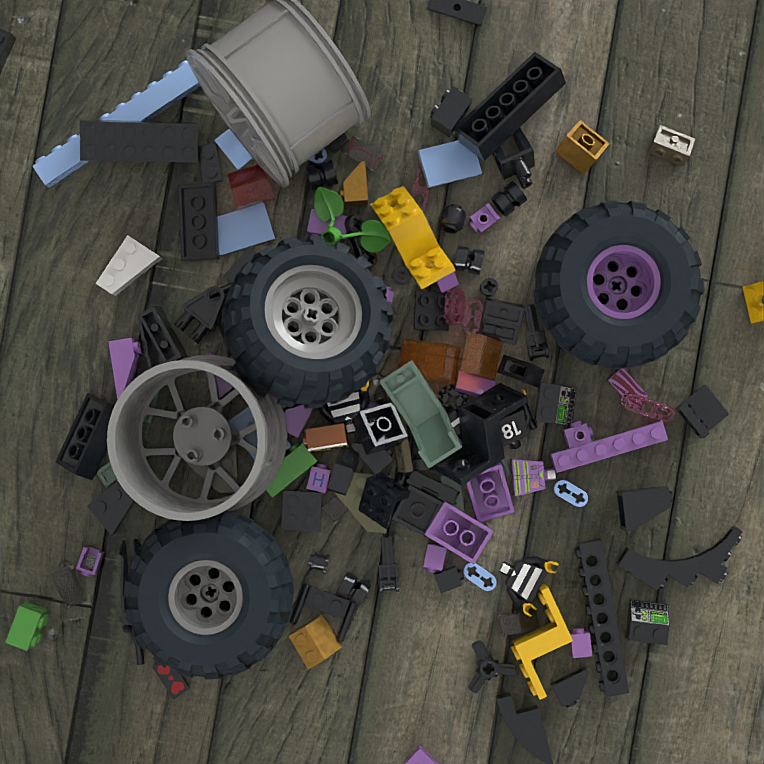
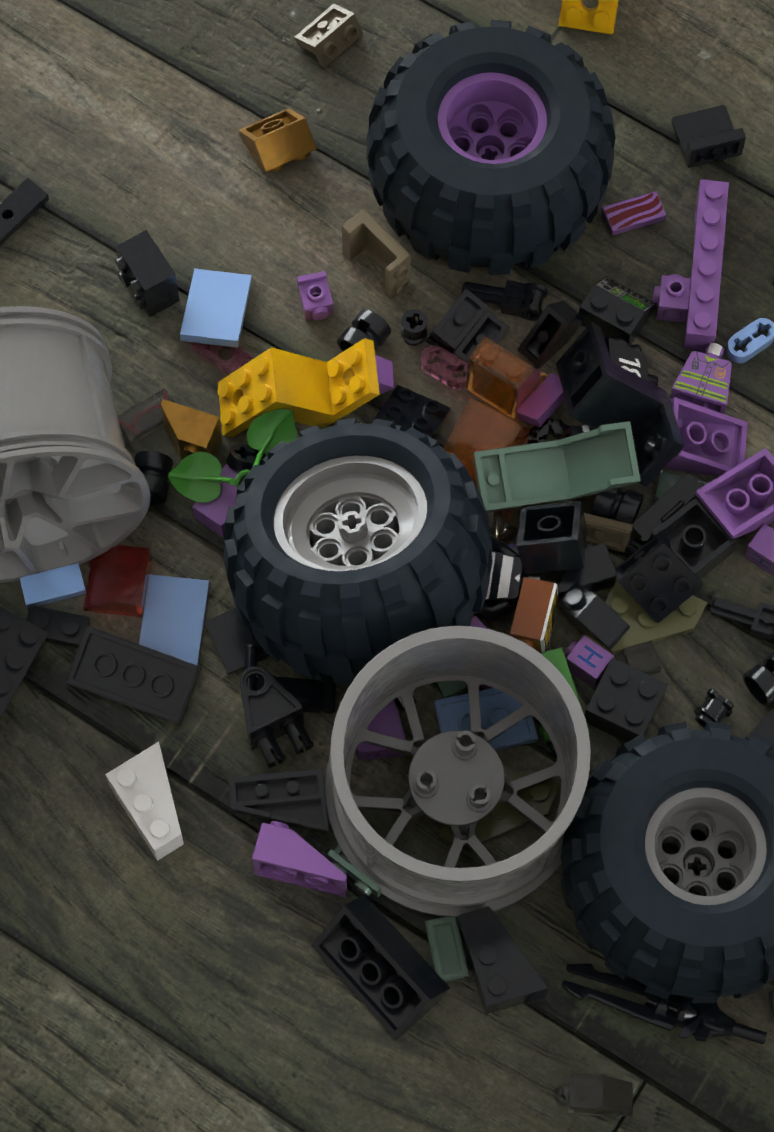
camera: 65 degrees left, 20 degrees down
medium lavender window [76,546,105,577] -> none
black head [439,204,466,234] -> none
clear pink beam [444,288,465,325] -> none
black brick [453,52,566,161] -> none
black wheel [491,181,527,217] -> none
black piece [492,128,535,189] -> none
clear pink beam [621,392,675,423] -> none
none -> dark tan panel [342,209,411,298]

